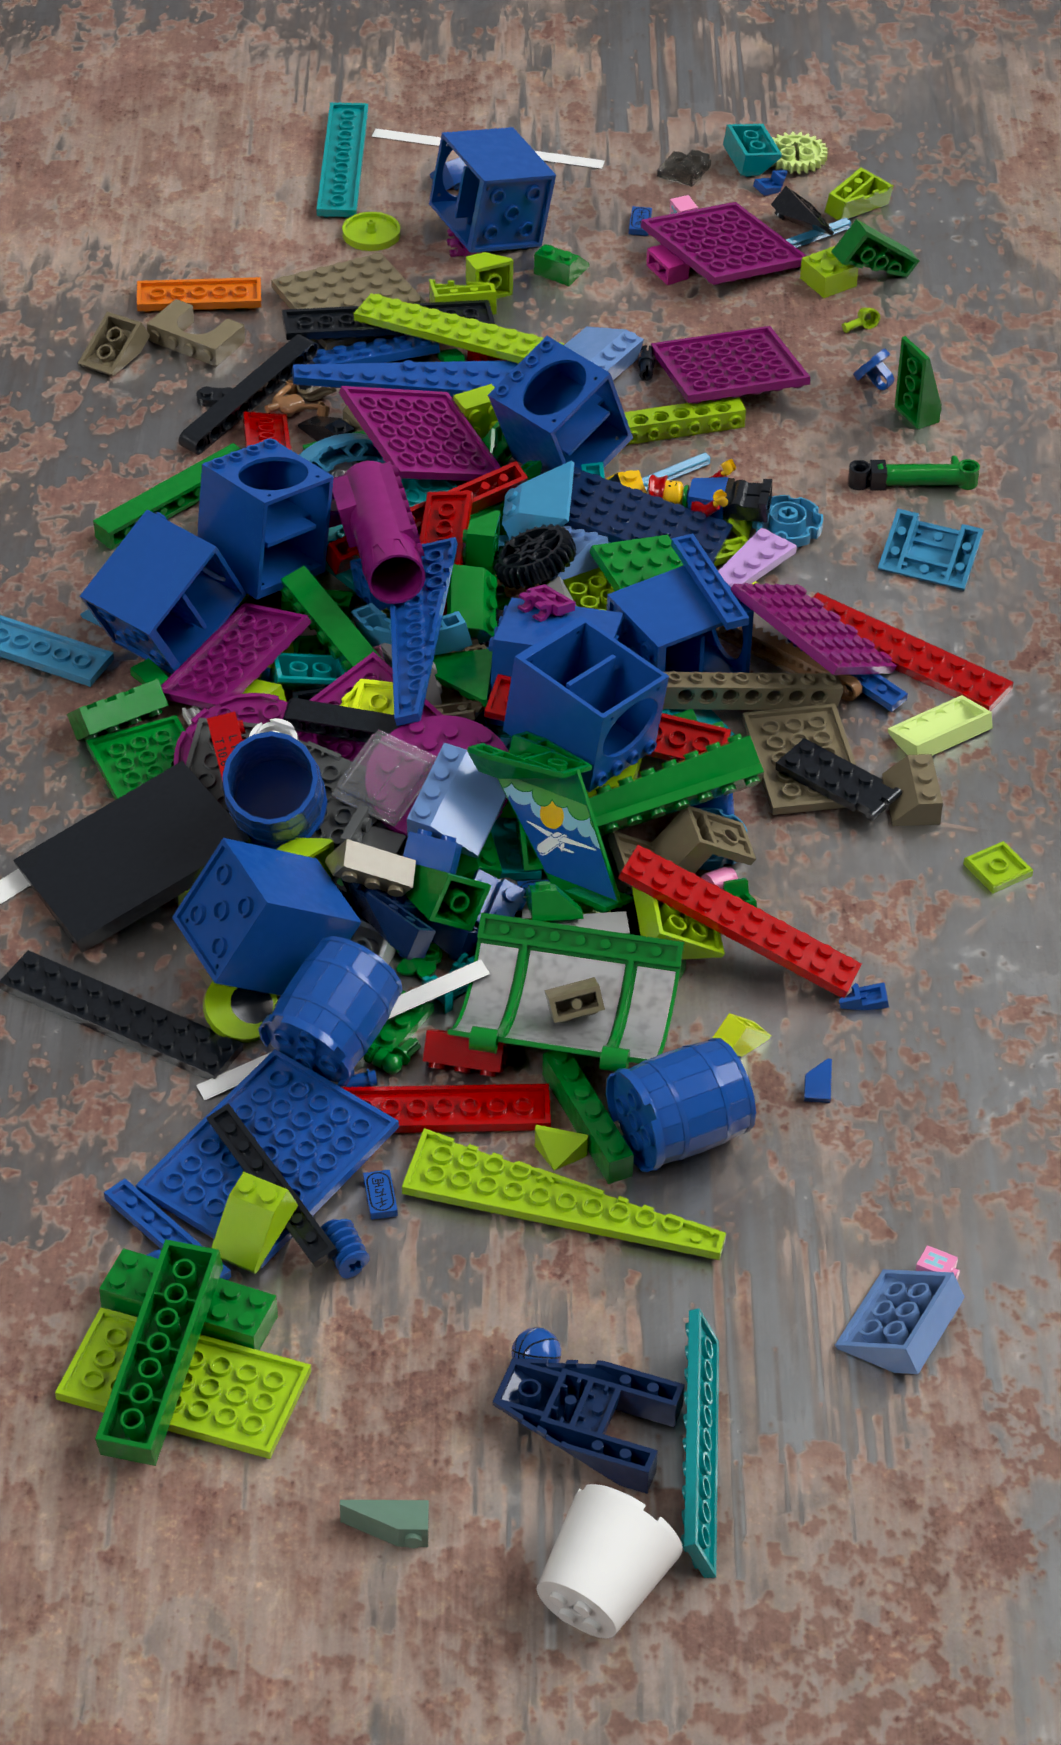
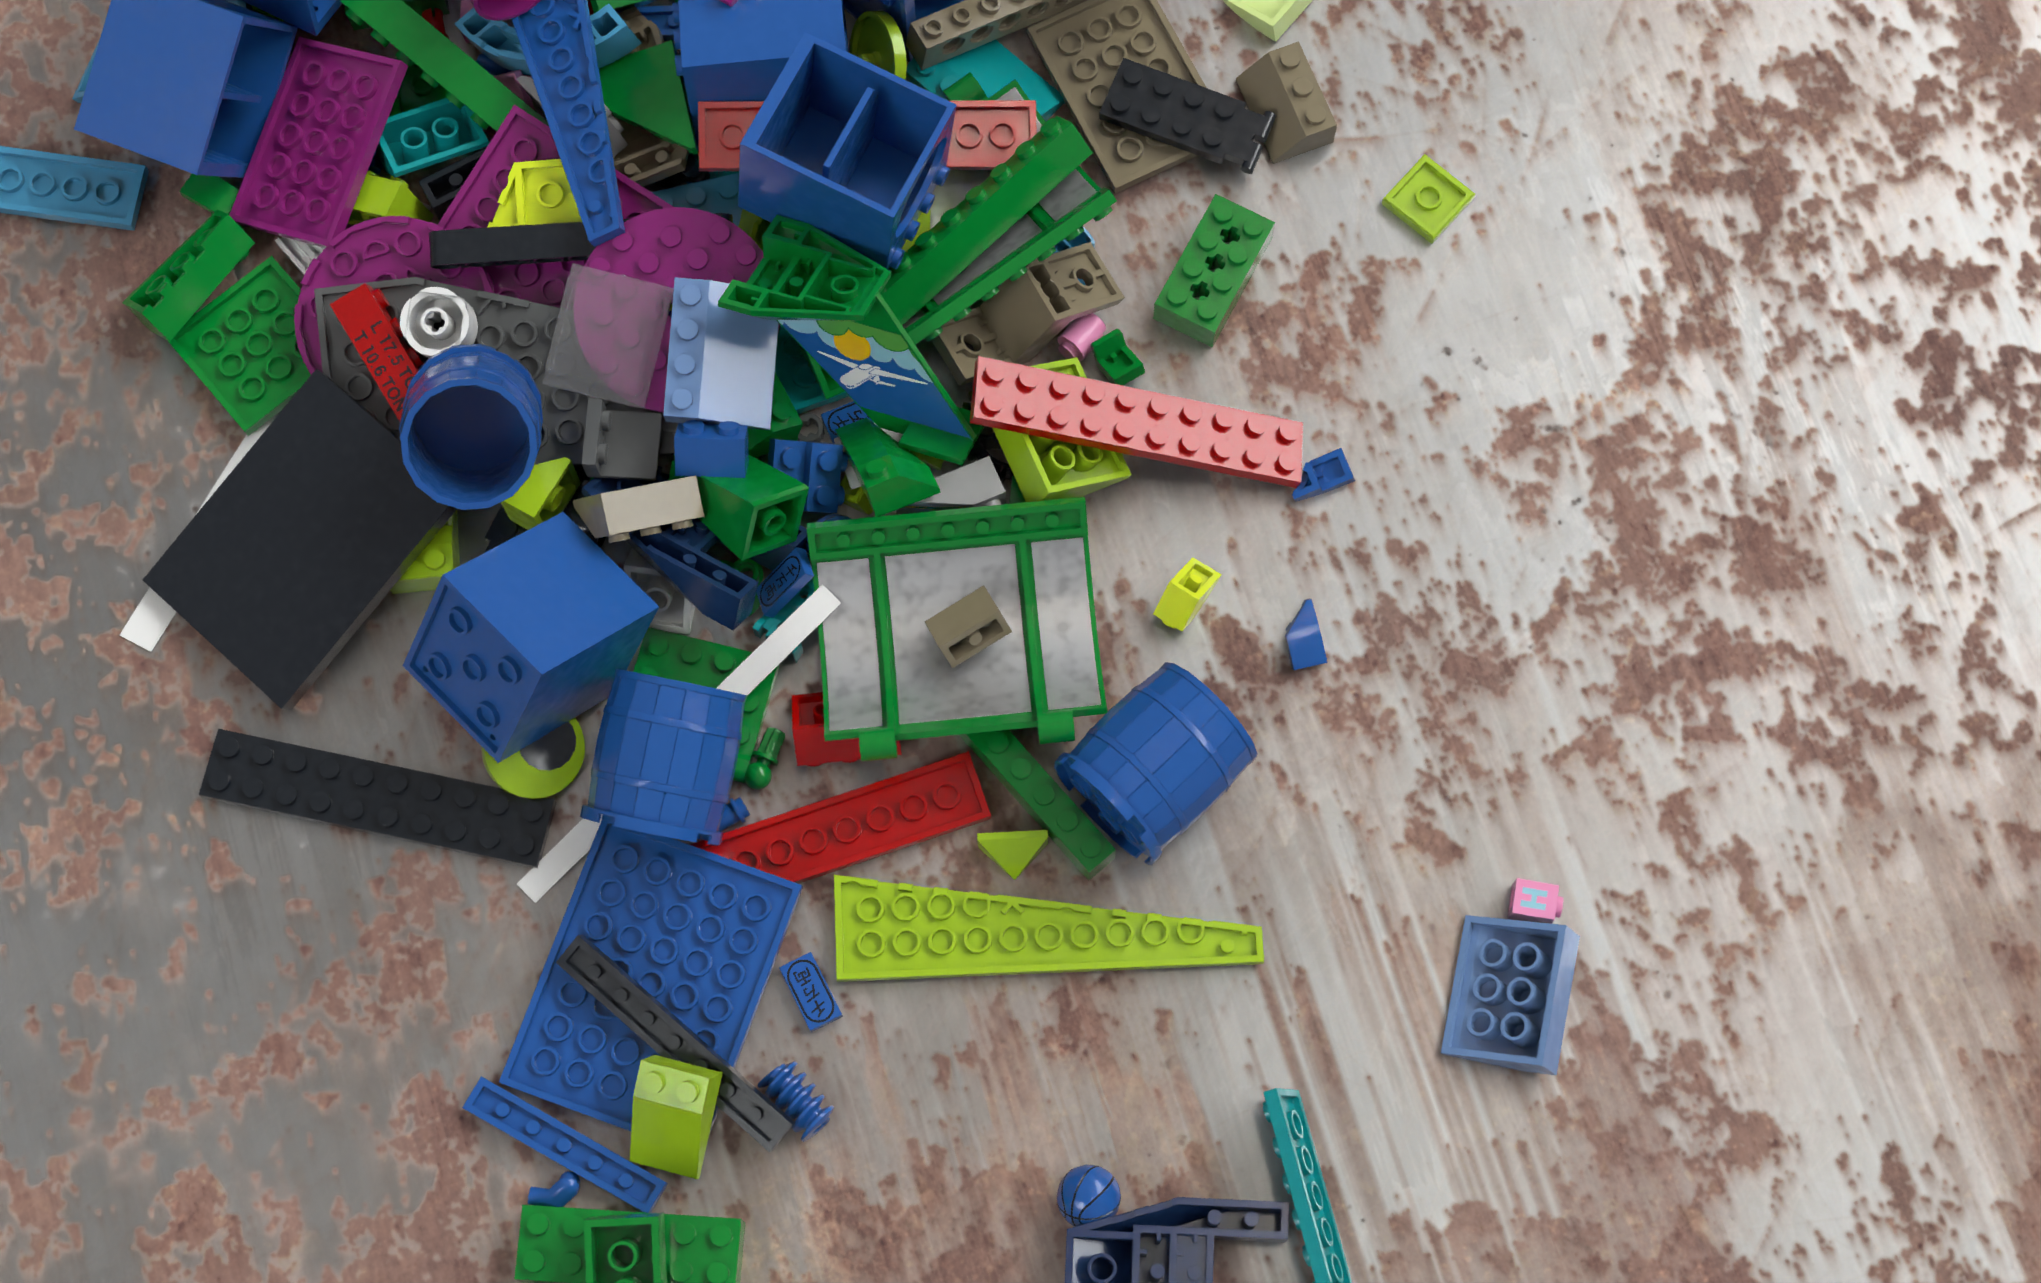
camera: 15 degrees left, 30 degrees up
none -> blue tile [756,547,814,618]
none -> green brick [1153,194,1275,348]

